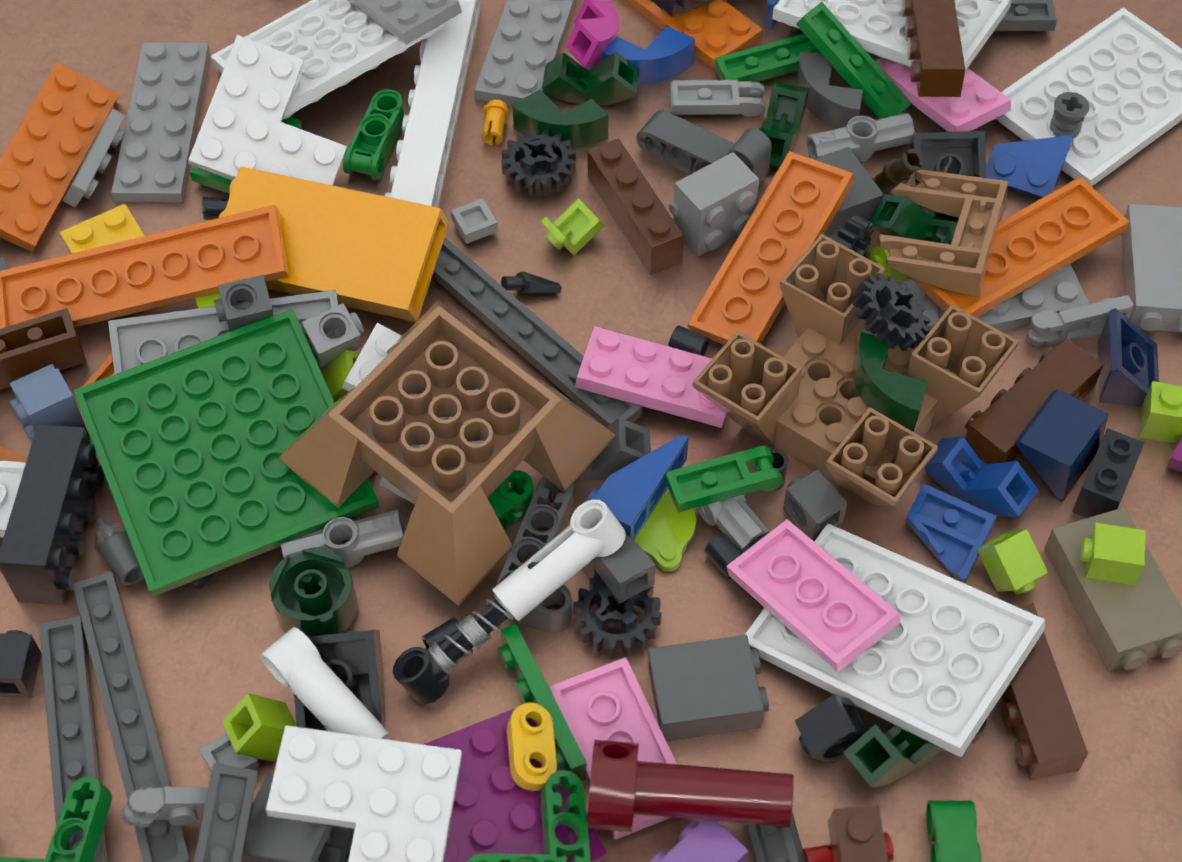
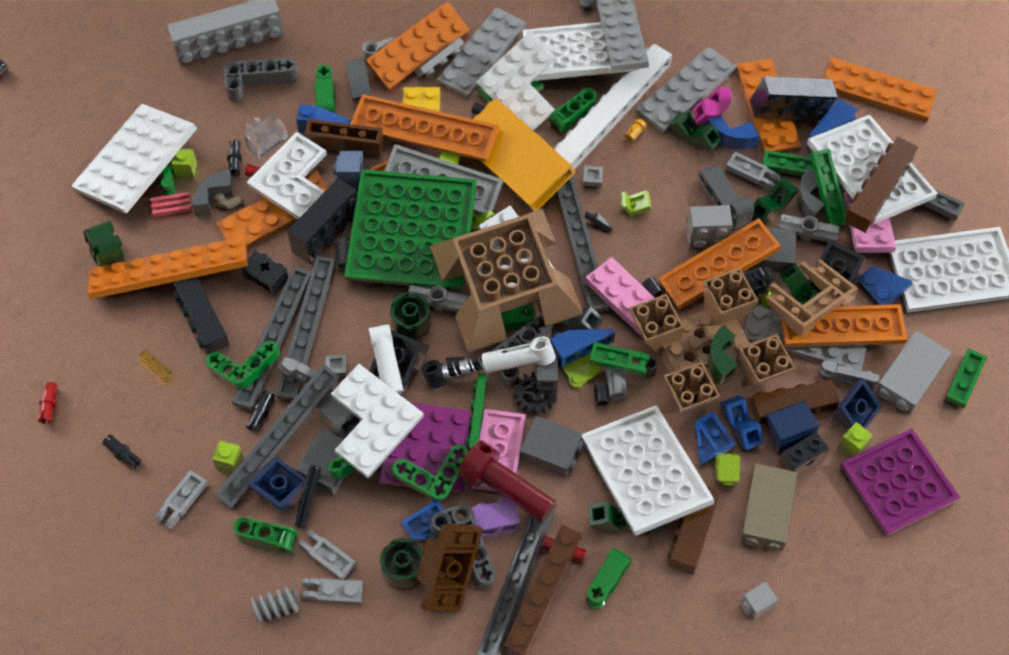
camera: 30 degrees right, 5 degrees up
dark grey brick [214,275,273,332] -> none
lime brick [222,693,297,762] -> none
light grey brick [302,303,364,367] -> none
black gear [501,129,576,196] -> none
yellow plate [507,703,557,791] -> none
dark green brick [512,90,608,148] -> none
reddish brown brick [587,138,684,275] -> none
bright pink plate [726,519,900,673] -> none
dark grey brick [783,469,847,541] -> none
black brick [795,694,869,763] -> none
black gear [852,273,931,351] -> none
dark brown pin [873,149,924,194] -> none
dark grey bush [1050,92,1090,138] -> none
lime brick [1079,522,1146,586] -> none

